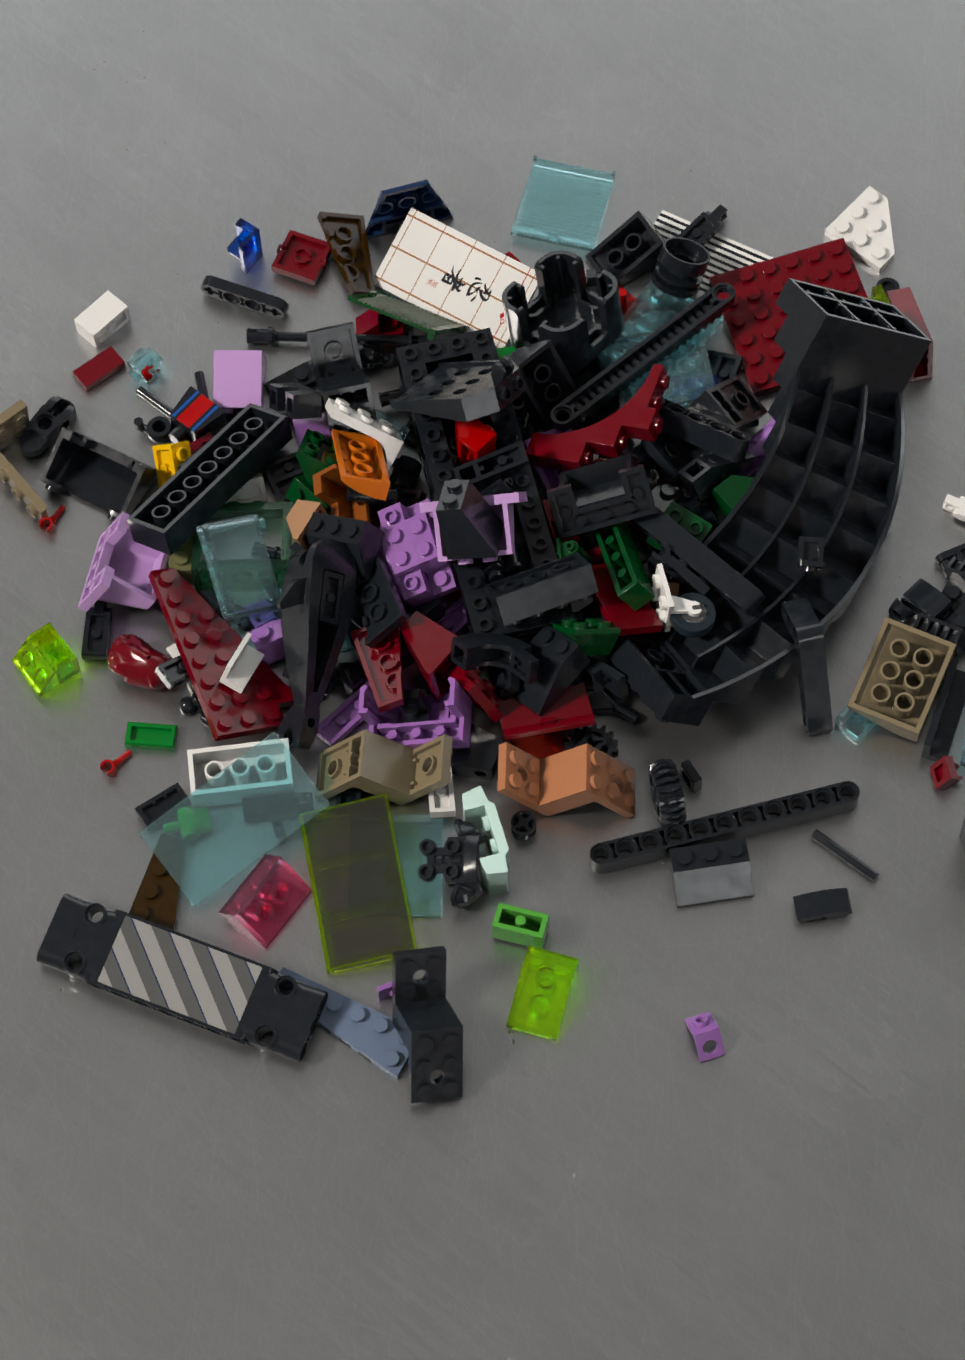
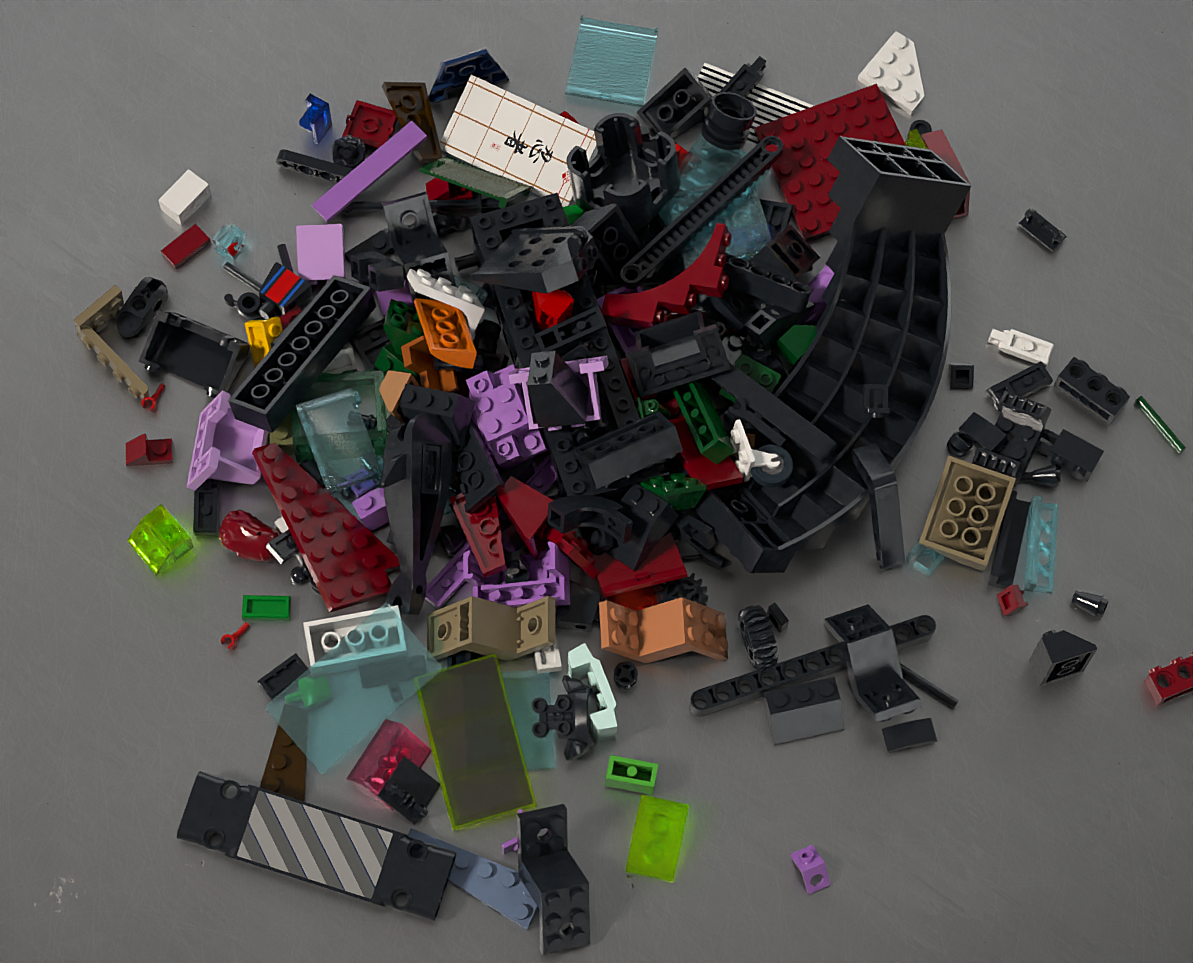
camera: 10 degrees left, 5 degrees up
white panel [219,632,265,694] -> none
none -> dark red slope [126,434,173,466]
none -> medium lavender tile [312,121,427,223]
none -> black piece [332,135,367,169]
none -> black hinge [377,756,441,825]
none -> black bracket [824,604,922,722]
none -> black slope [949,363,974,388]

